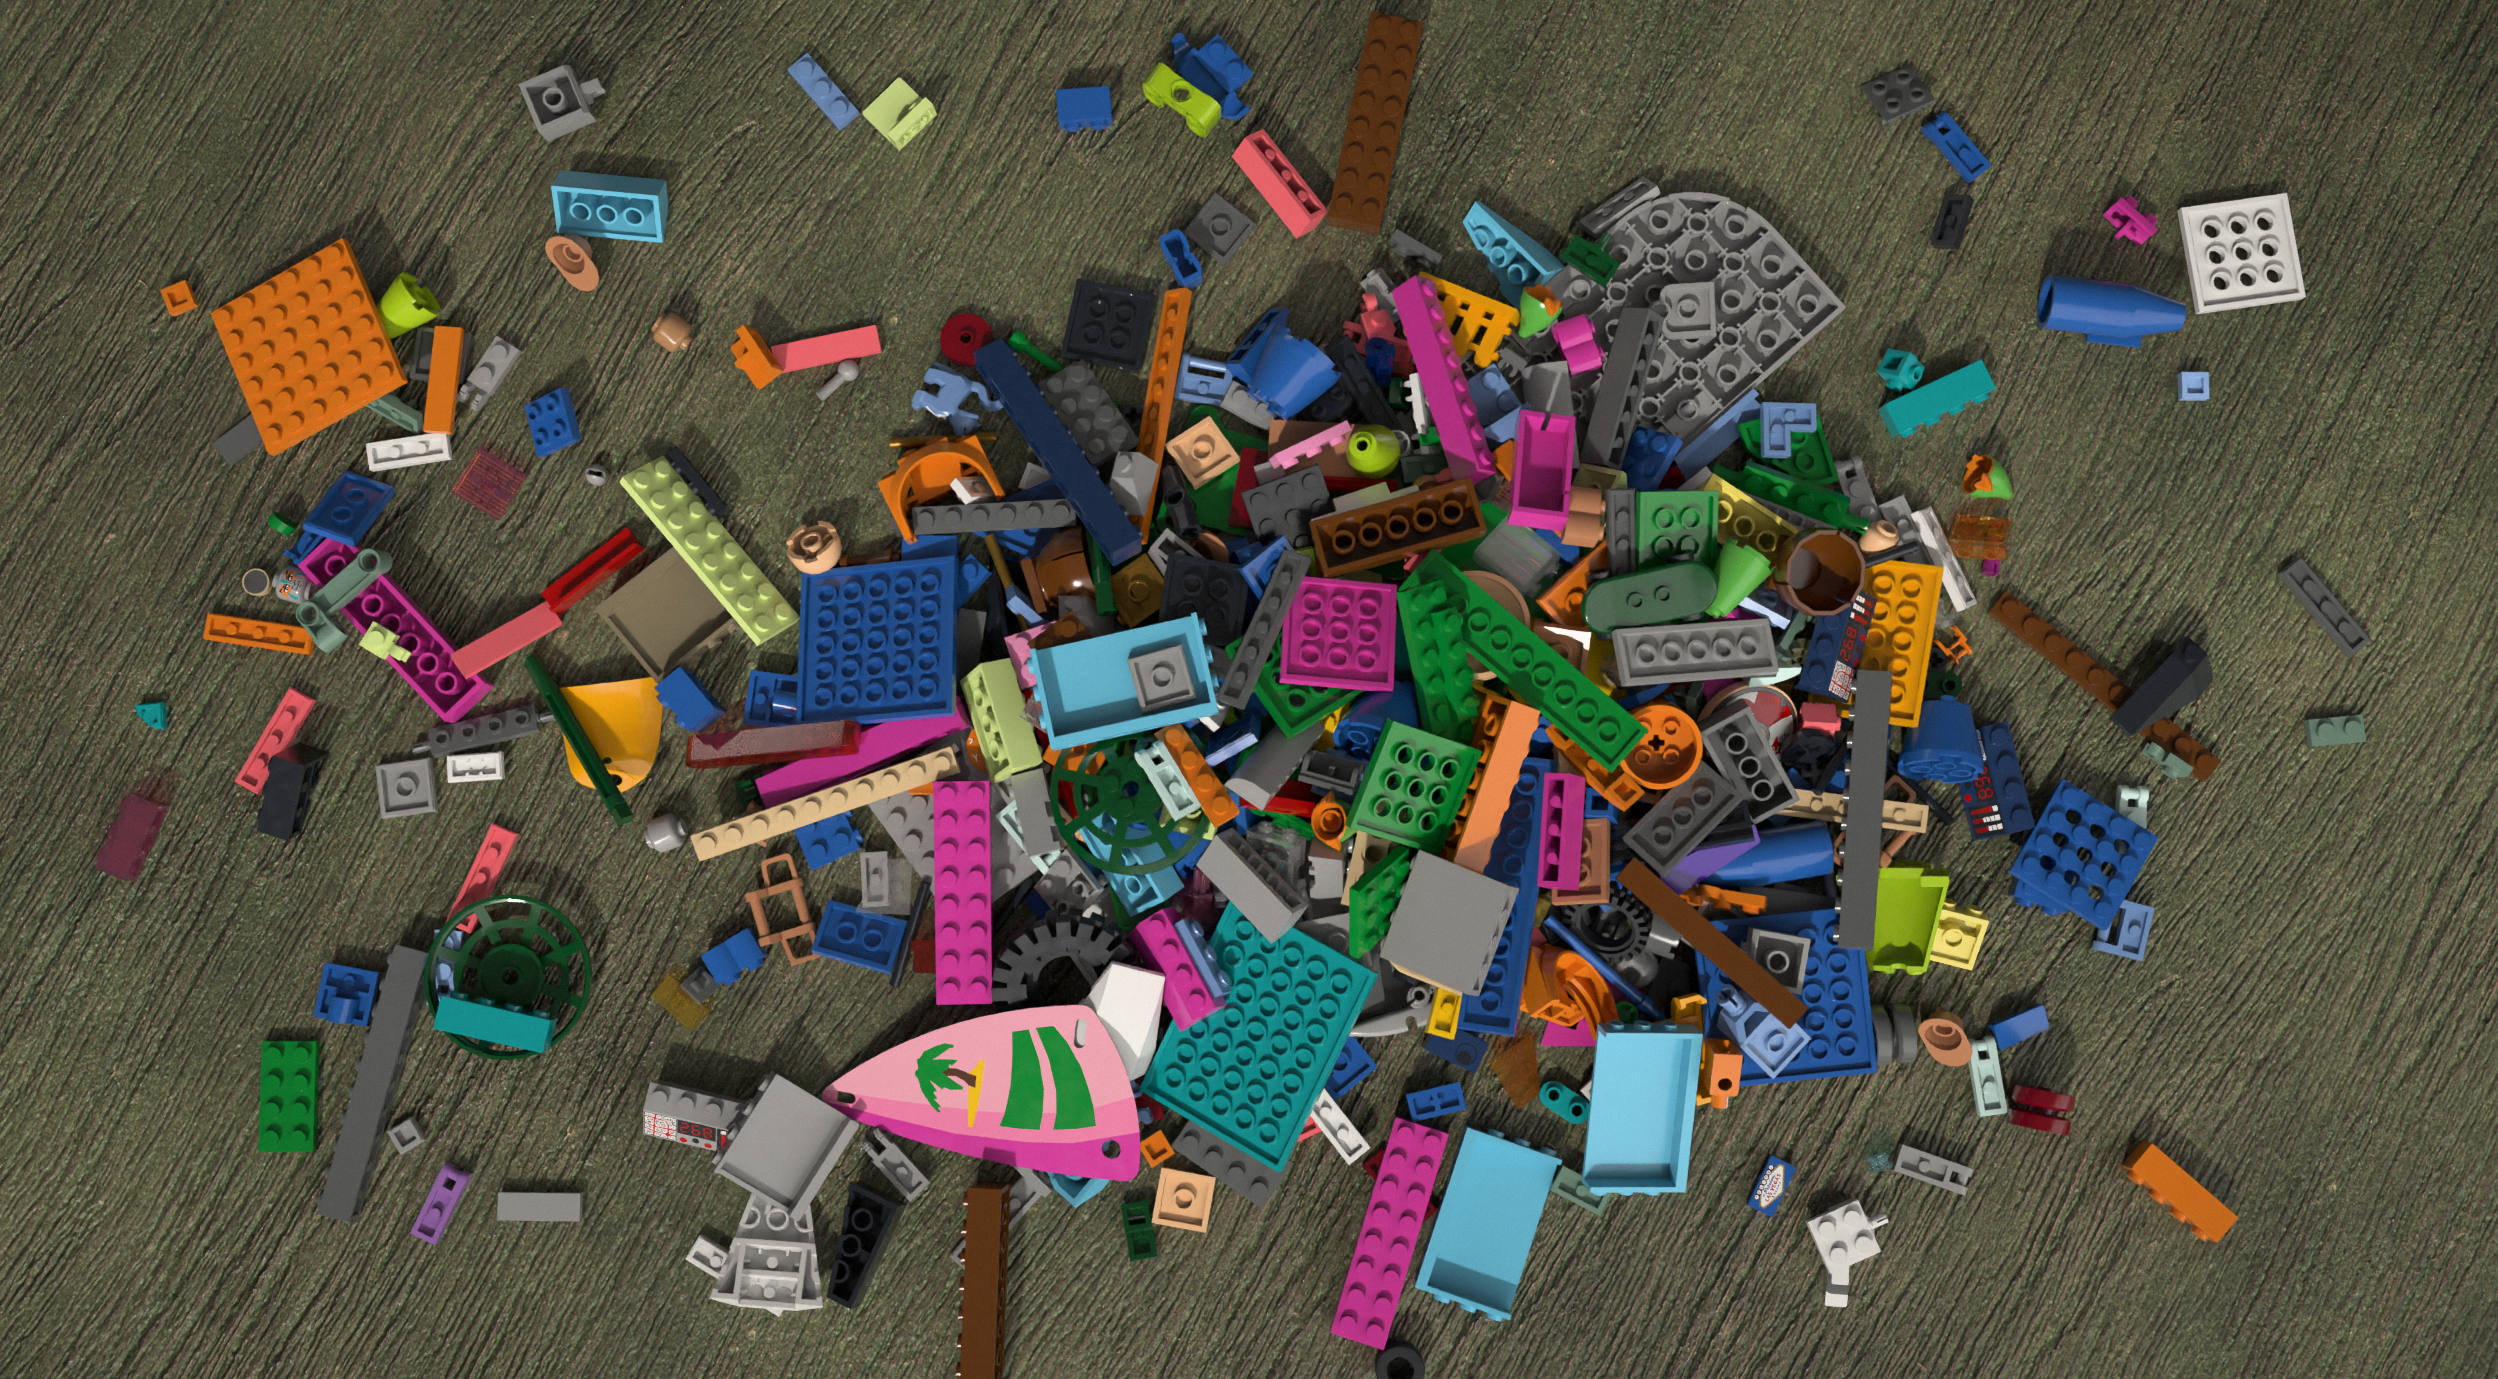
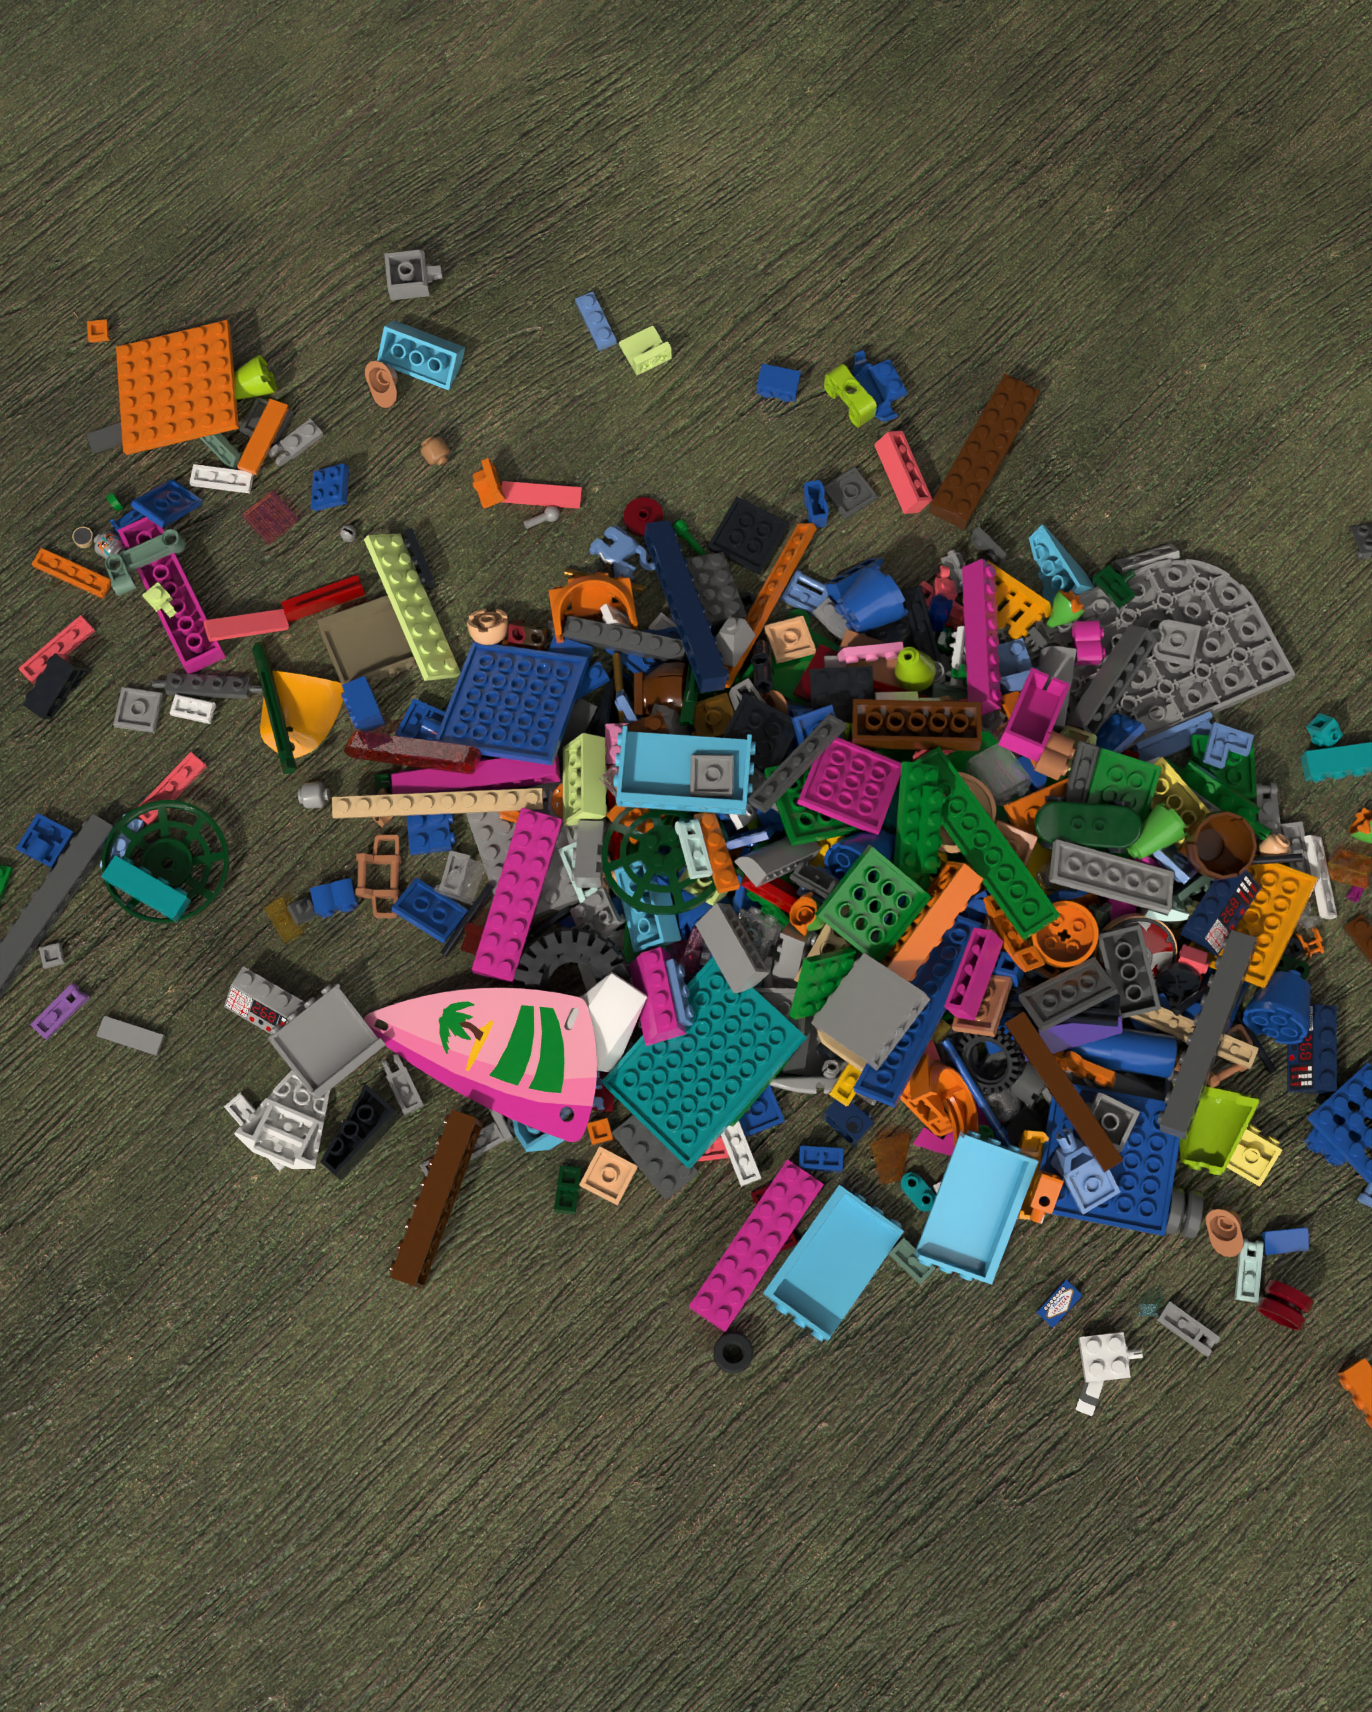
camera: 15 degrees right, 10 degrees down
none -> leg [508,619,548,646]

